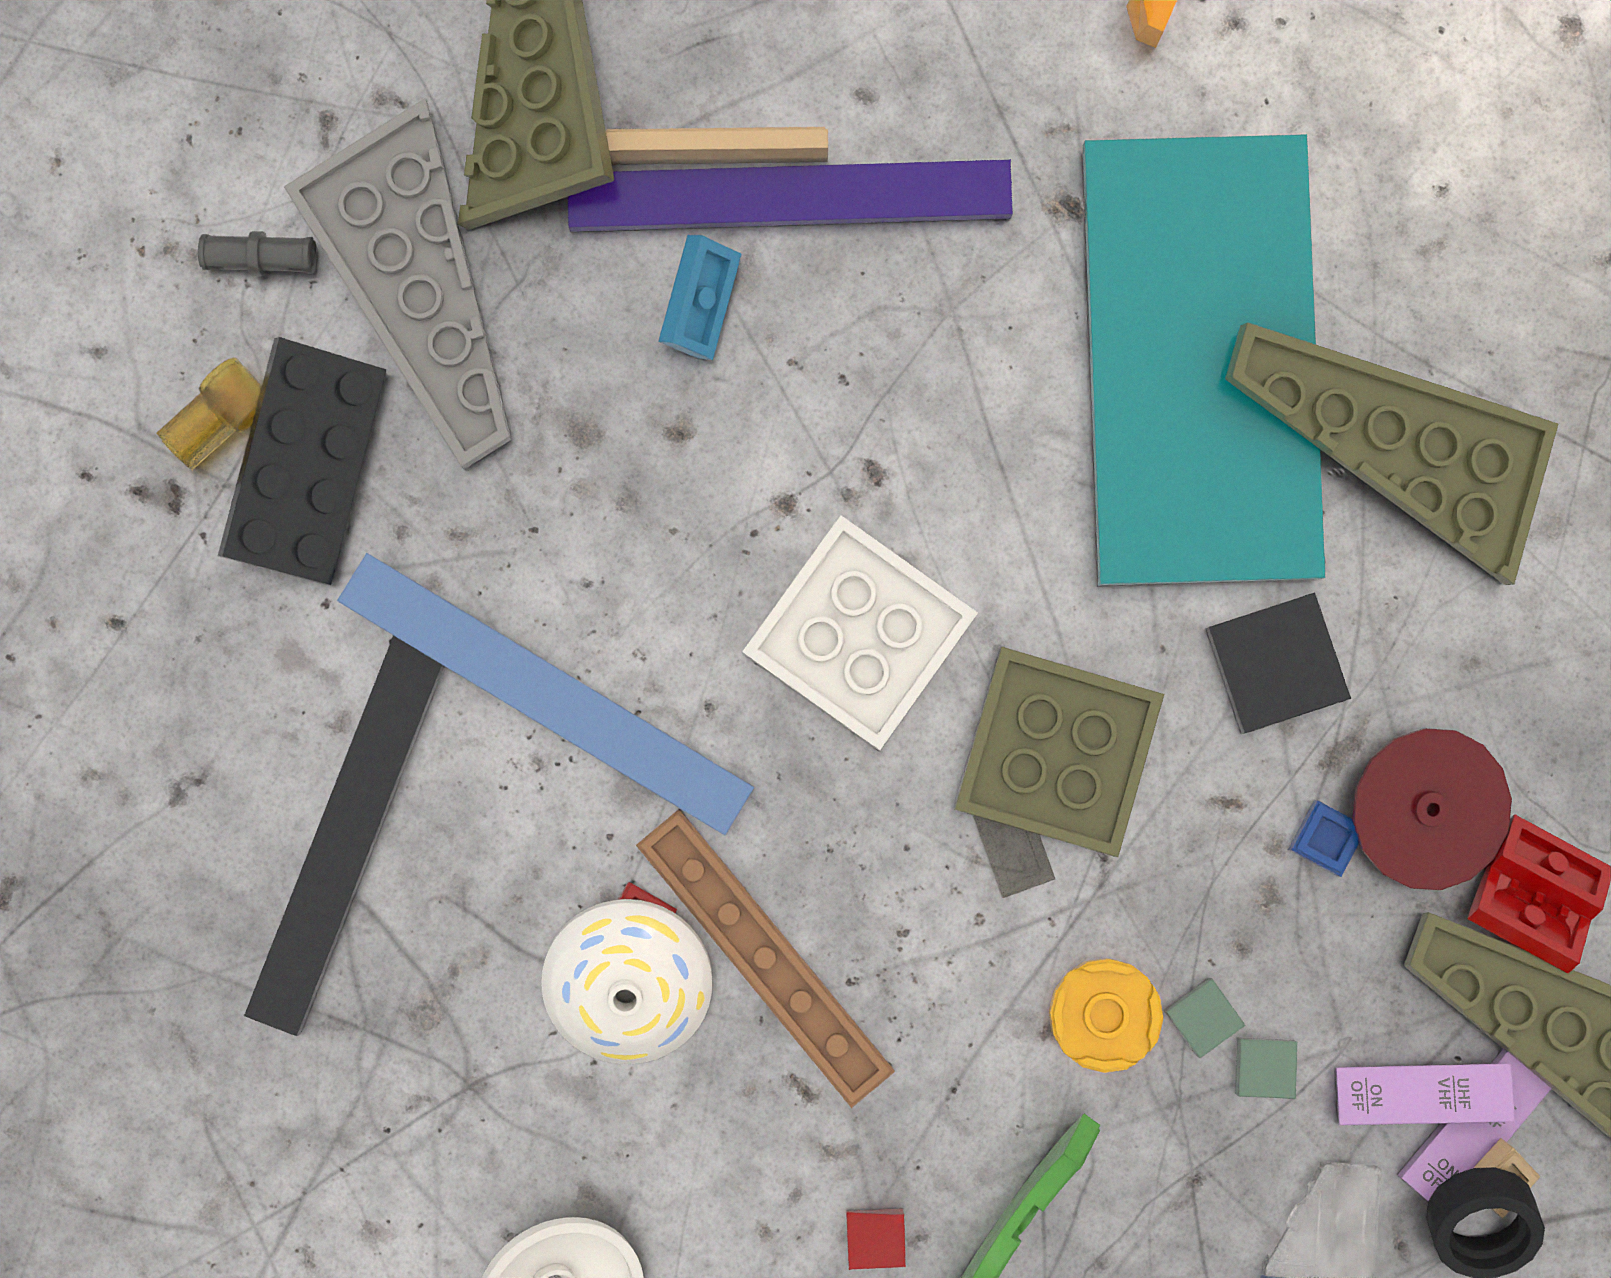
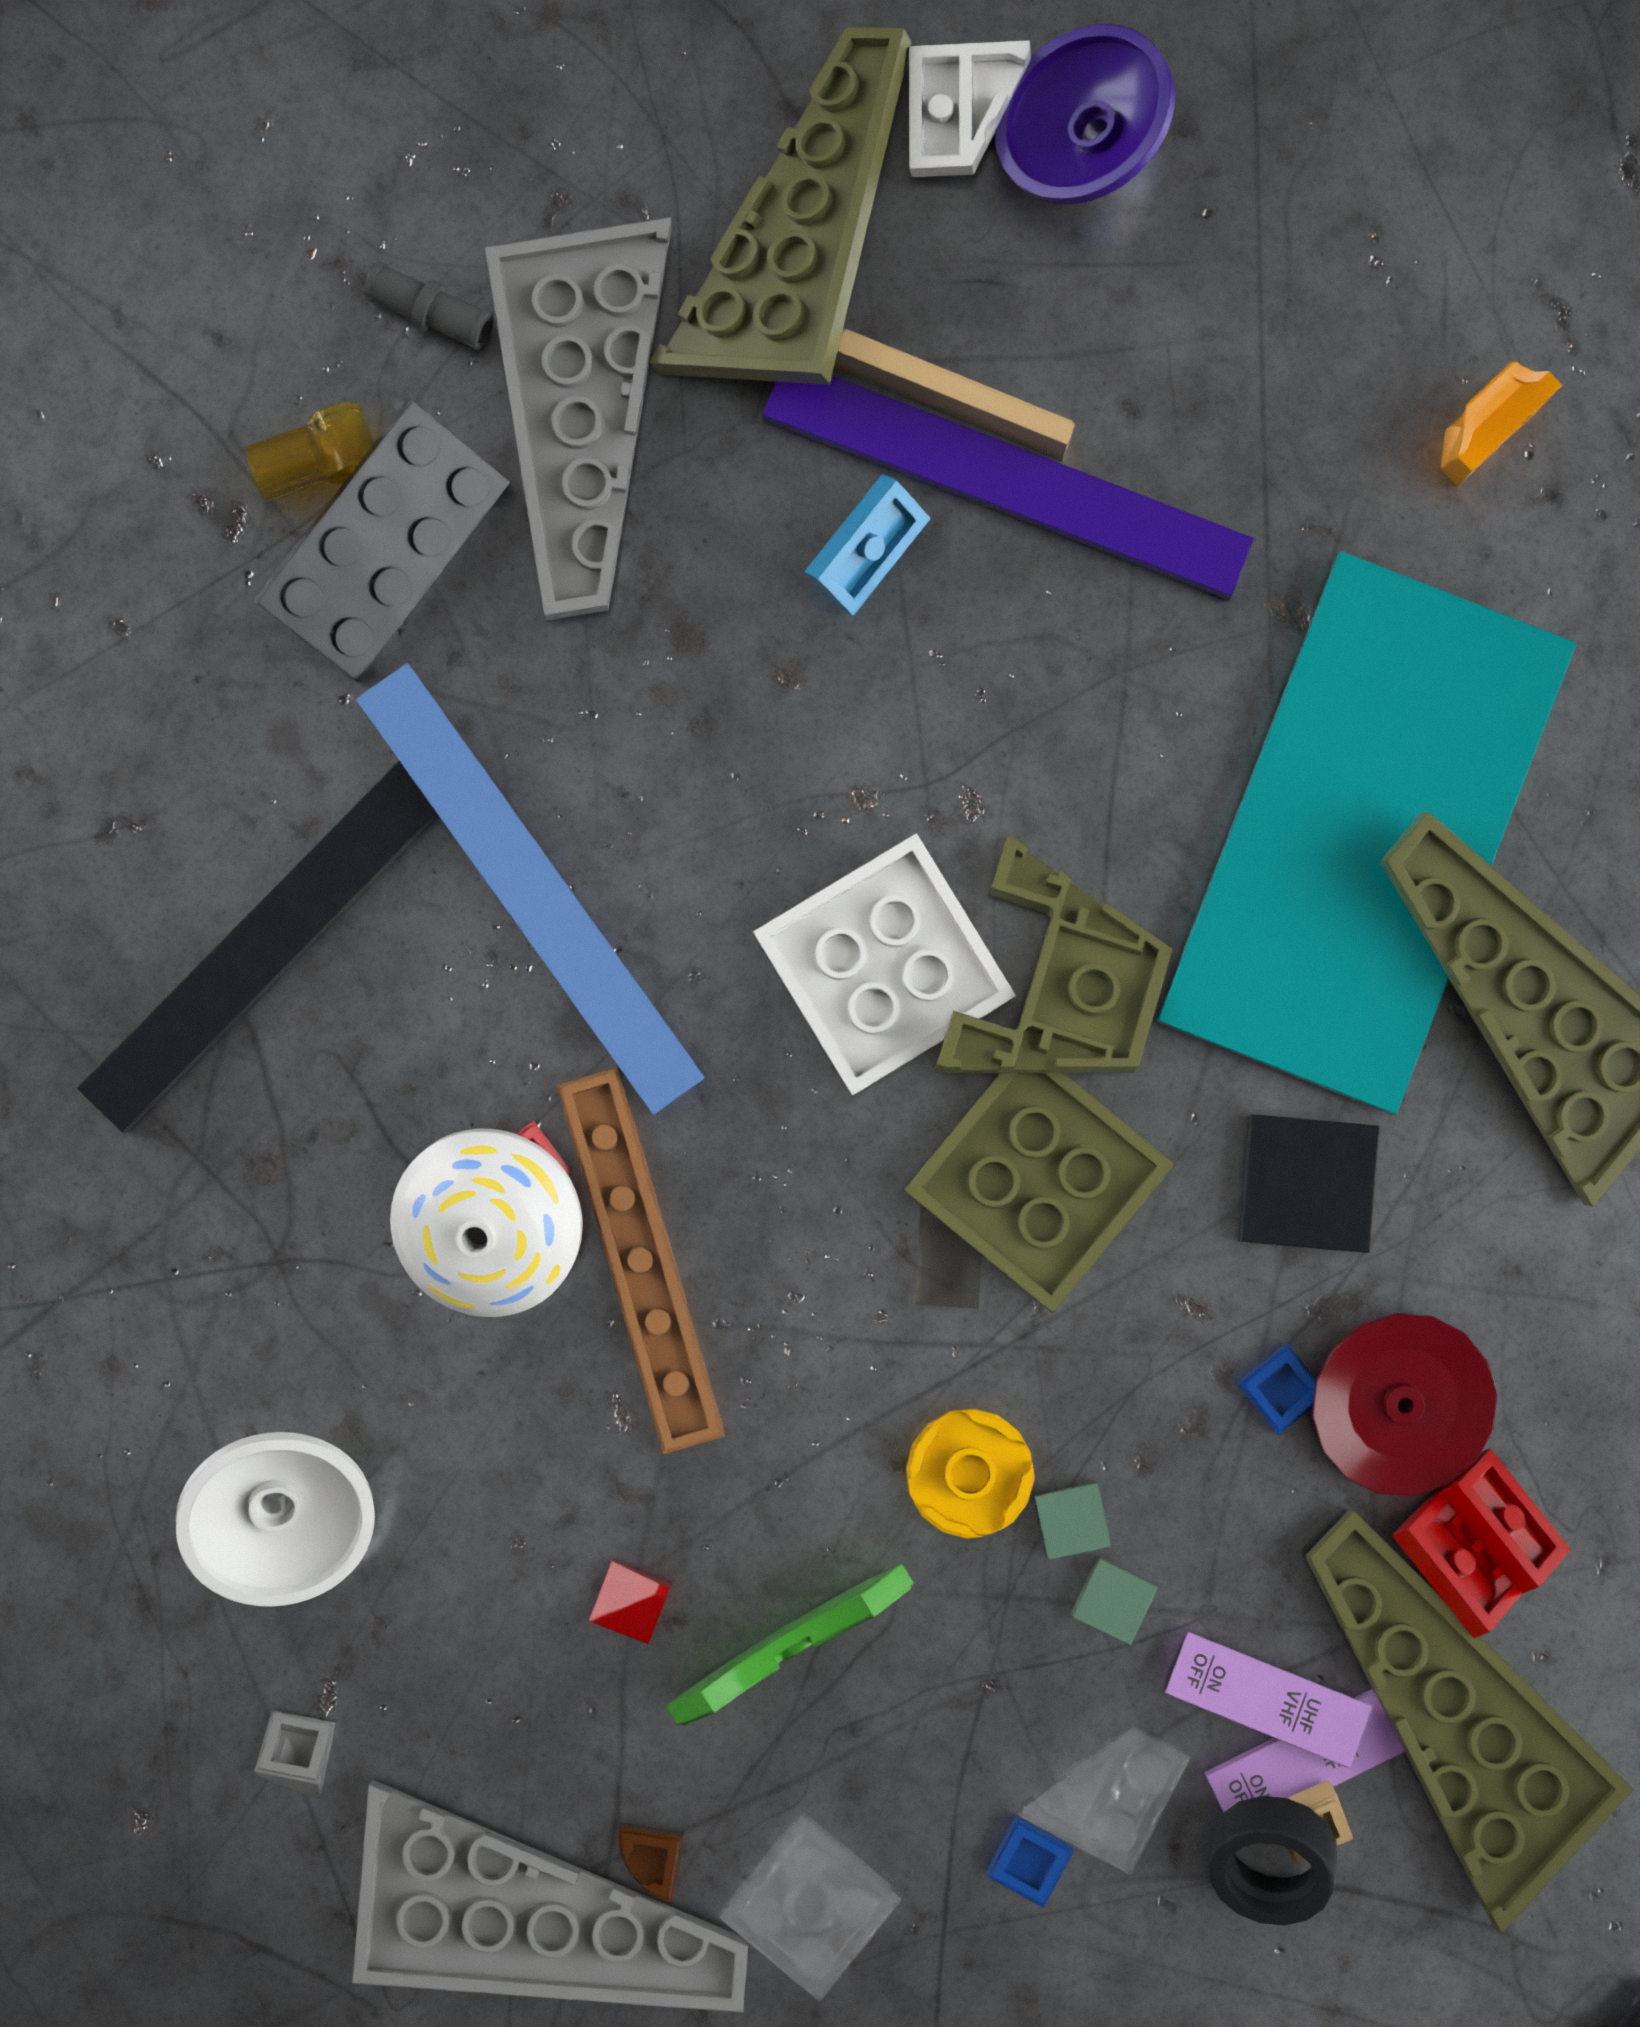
camera: 25 degrees right, 0 degrees up
none -> olive wing [934,836,1173,1073]

